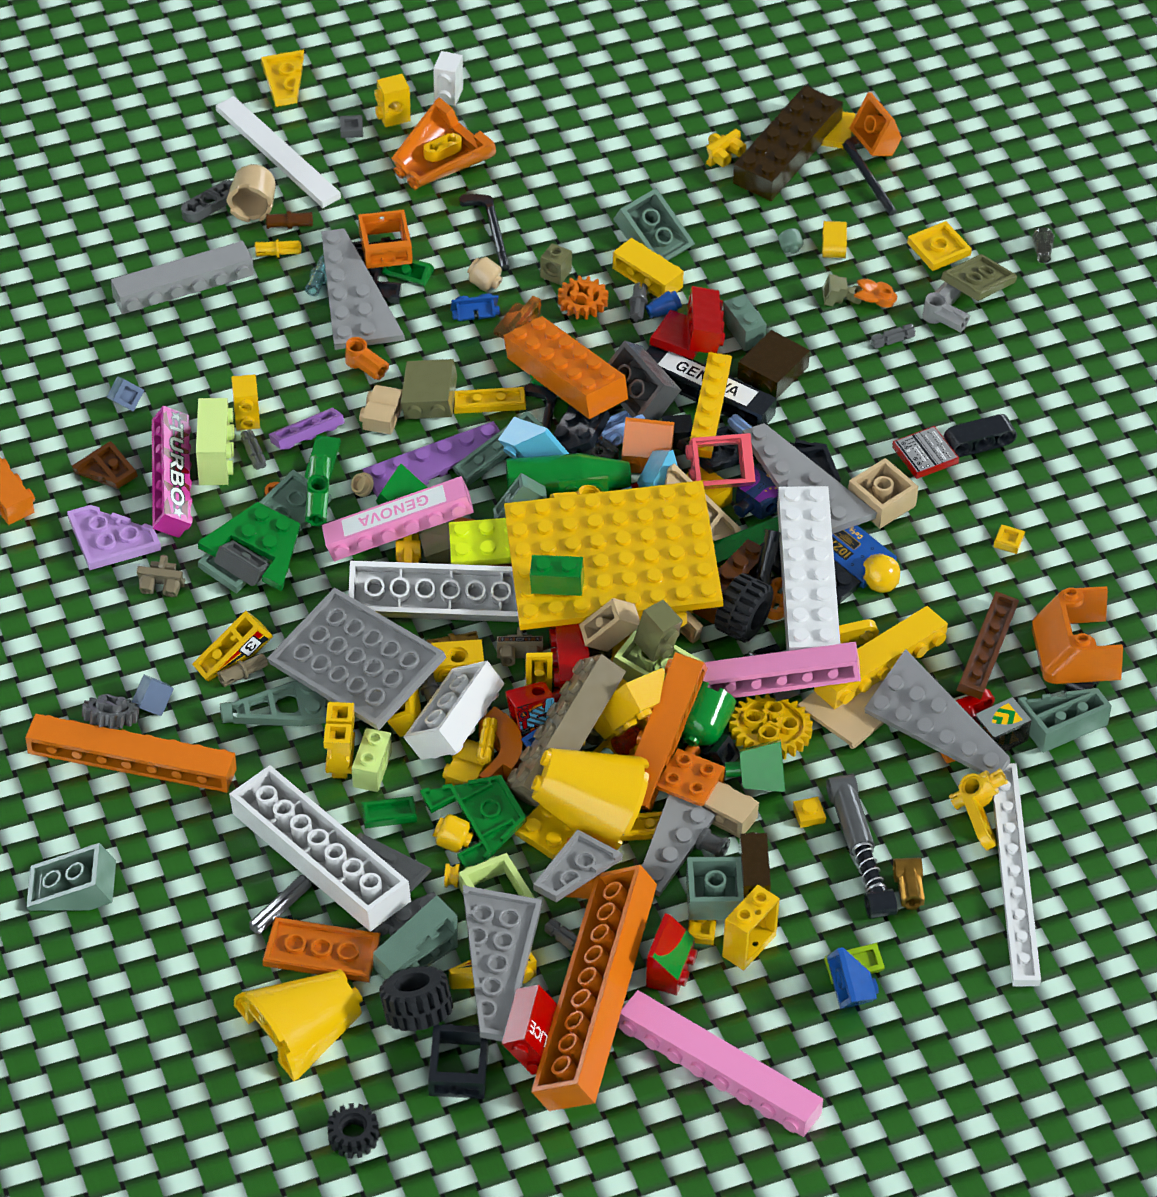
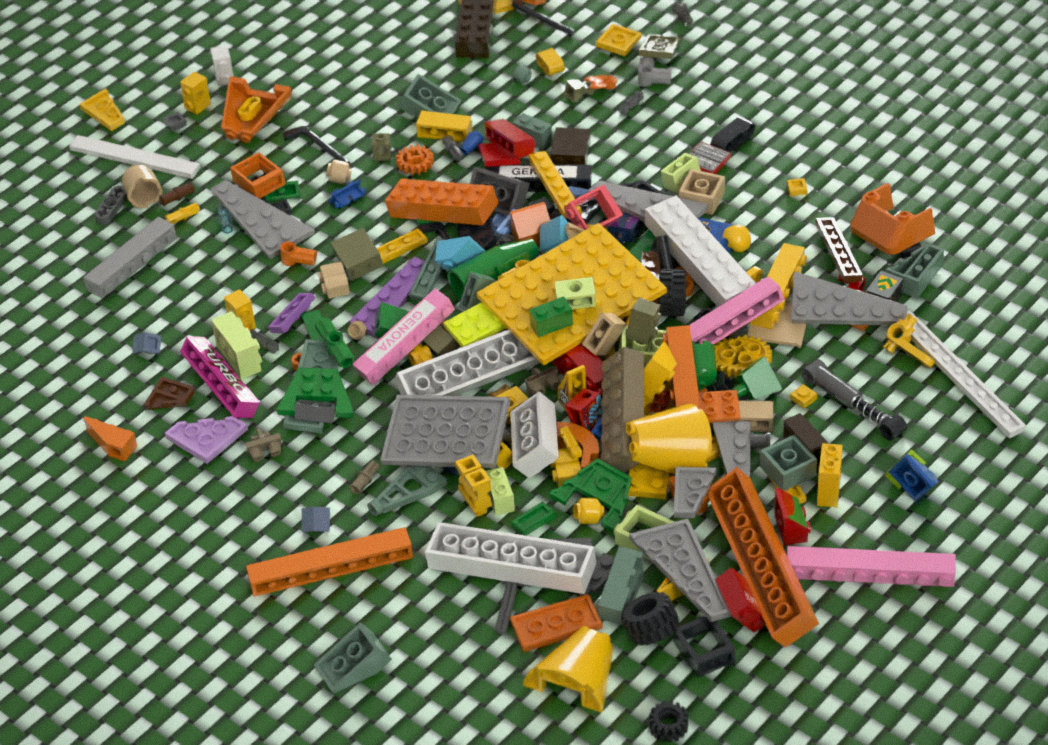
camera: 25 degrees left, 5 degrees down
dark grey gear [82,694,139,730] -> none
yellow slope [192,611,274,682] -> none
yellow bush [444,863,460,888] -> none
clear orange panel [494,296,541,339] -> none
dark grey axle [544,919,578,951] -> none
yellow hips [706,129,746,168] -> none
pearl gold piece [893,858,925,910] -> none
none -> yellowish green brick [555,277,596,310]
none -> yellowish green brick [660,153,701,193]

